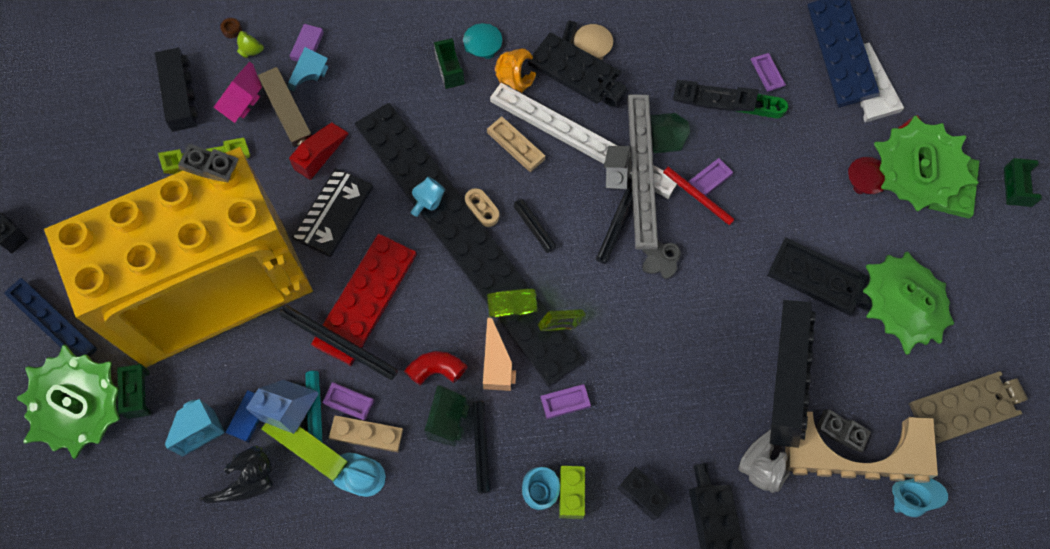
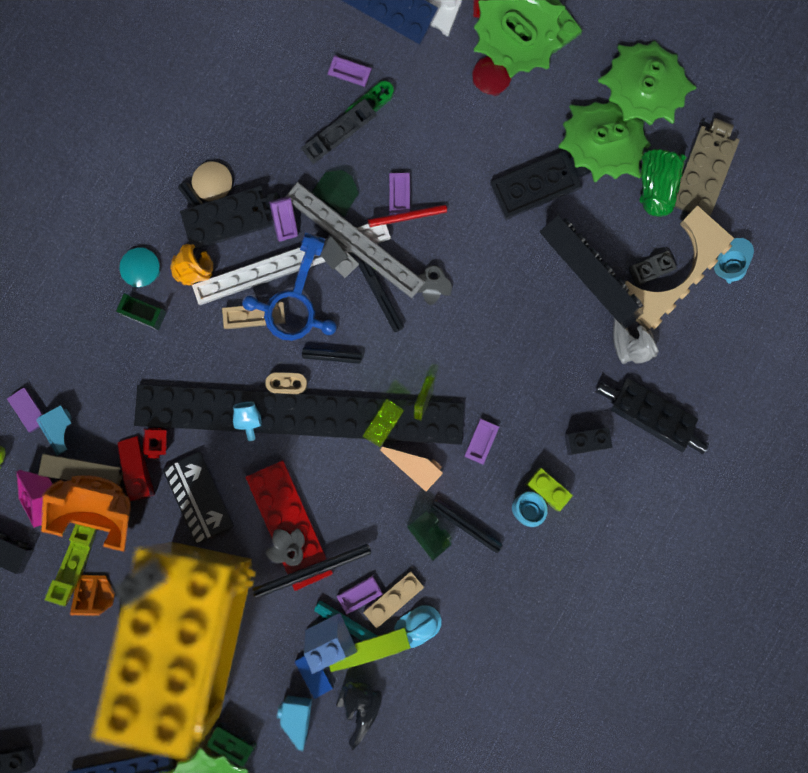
camera: 50 degrees left, 15 degrees up
red cylinder [404,351,468,386] -> none
none -> orange cylinder [41,476,130,552]
none -> red brick [143,428,167,458]
none -> blue piece [242,233,337,341]
none -> dark grey plate [265,529,305,566]
none -> medium lavender tile [270,196,298,242]
none -> bright green piece [598,41,696,125]
none -> green hair [639,149,687,217]

